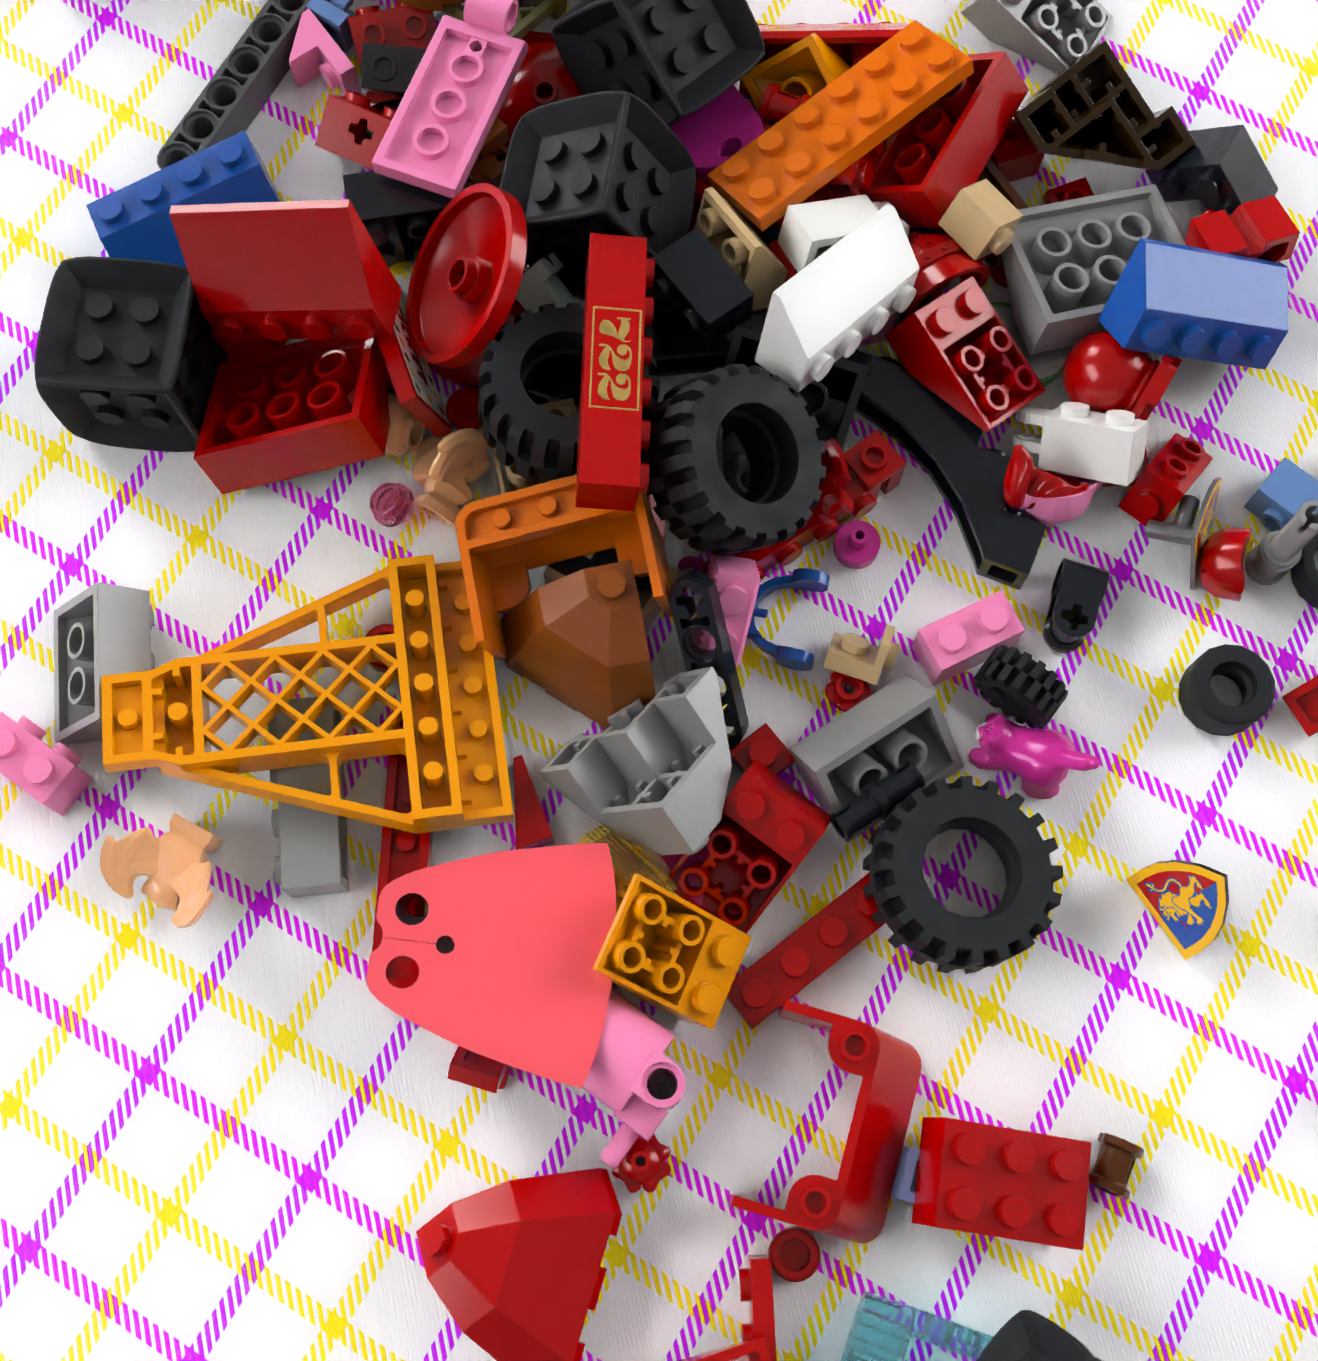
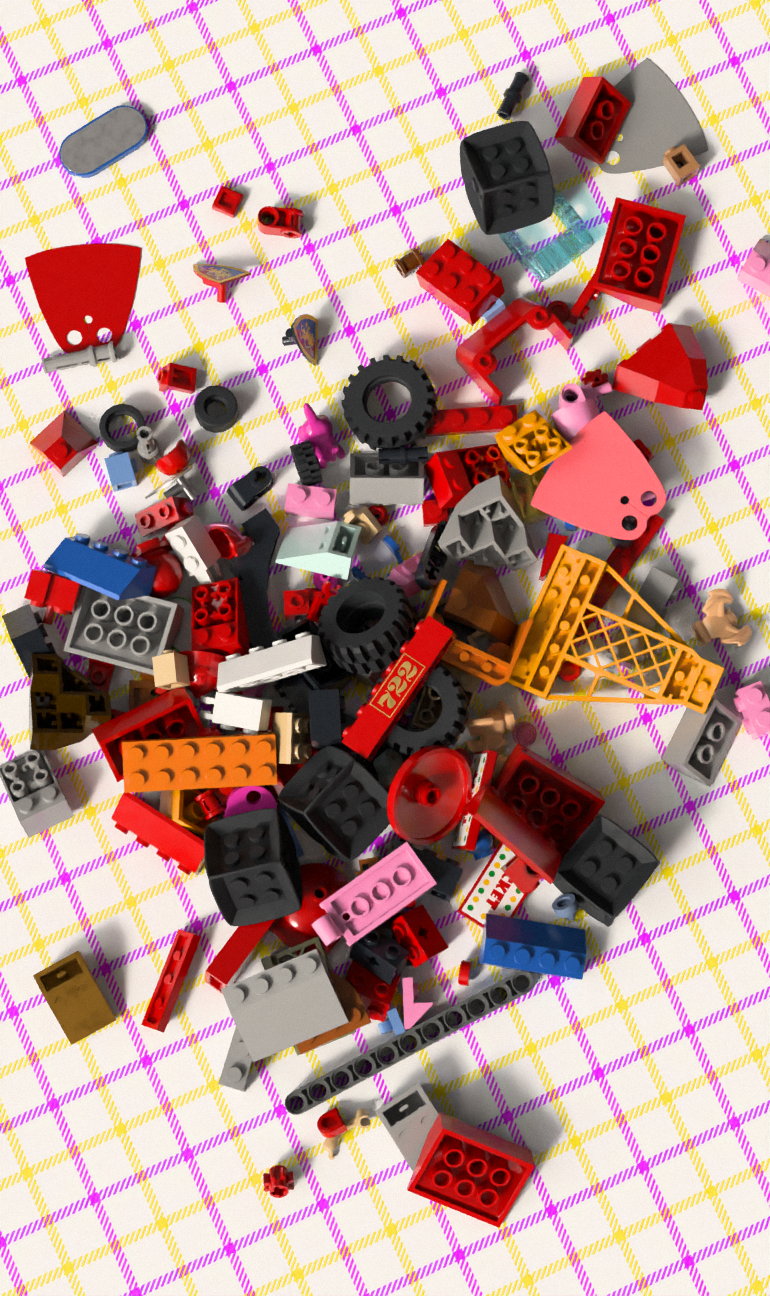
camera: 150 degrees left, 5 degrees up
none -> light aqua slope [275,521,362,580]
none -> red tile [458,960,472,986]

